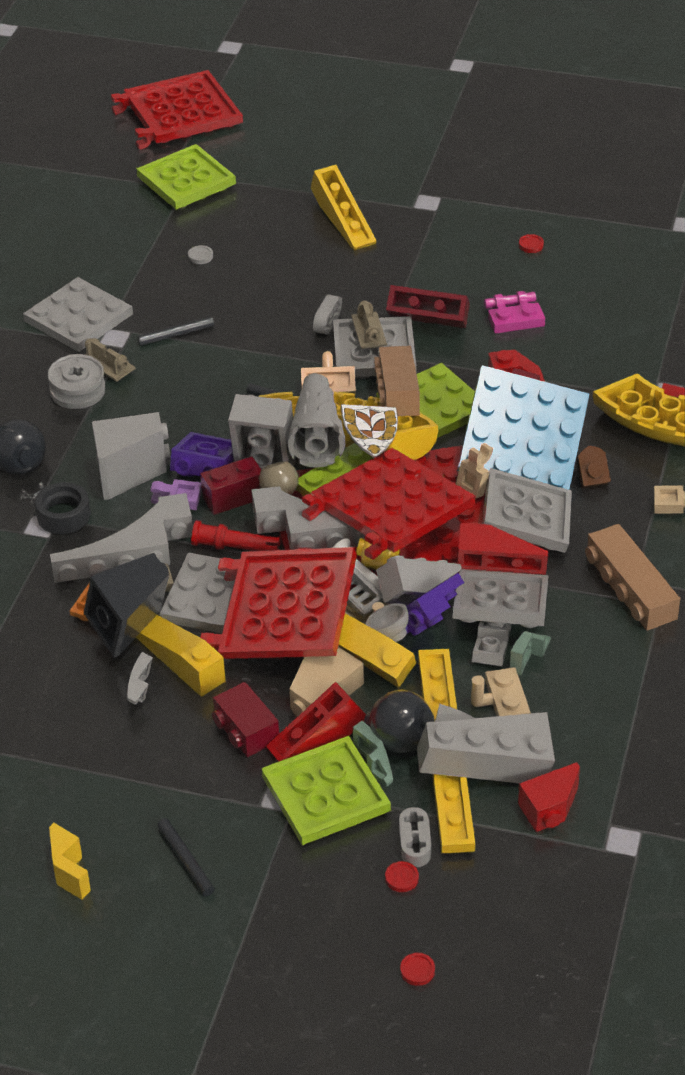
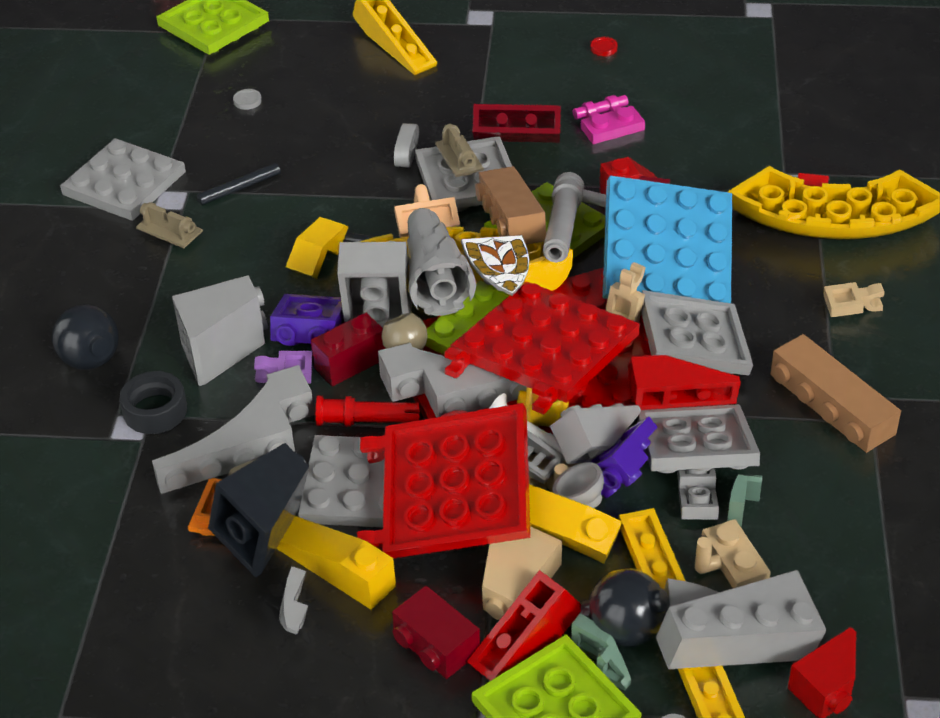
camera: 10 degrees left, 0 degrees up
light grey wheel [48,354,105,409] -> none
reddish brown plate [576,446,611,488] -> none
none -> yellow slope [286,217,348,279]
none -> light grey cylinder [543,172,606,263]

